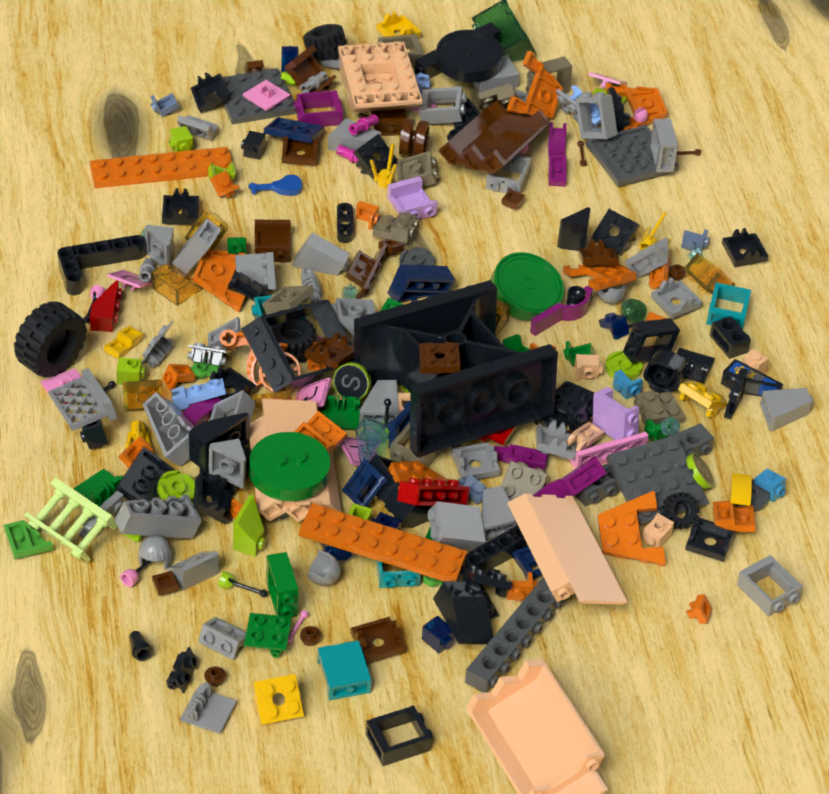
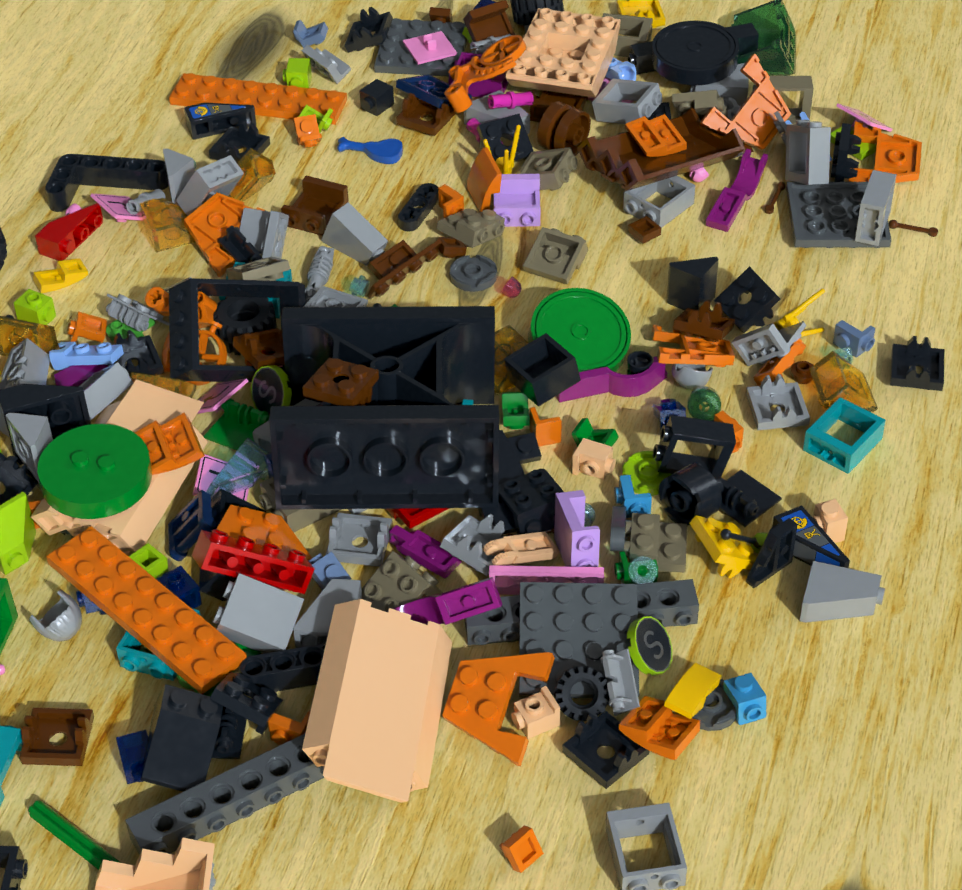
camera: 30 degrees right, 0 degrees up
light grey hinge [142,321,174,367] -> none
green bracket [227,237,247,255] -> none
dark blue wedge [387,264,455,303] -> none
bright pink hinge [634,107,648,122] -> none
black brick [710,316,751,359] -> none
none -> green axle [28,800,121,870]
none -> black slope [184,103,256,140]
none -> orange piece [444,35,526,113]
none -> orange slope [467,147,502,212]
none -> clear pink hinge [500,276,522,298]
none -> black piece [504,333,581,407]
none -> dark tan plate [523,227,588,285]
none -> light grey hinge [600,649,640,716]
none -> dark grey beam [610,506,626,552]
none -> orange slope [625,114,687,157]
none -> black hinge [720,529,768,554]

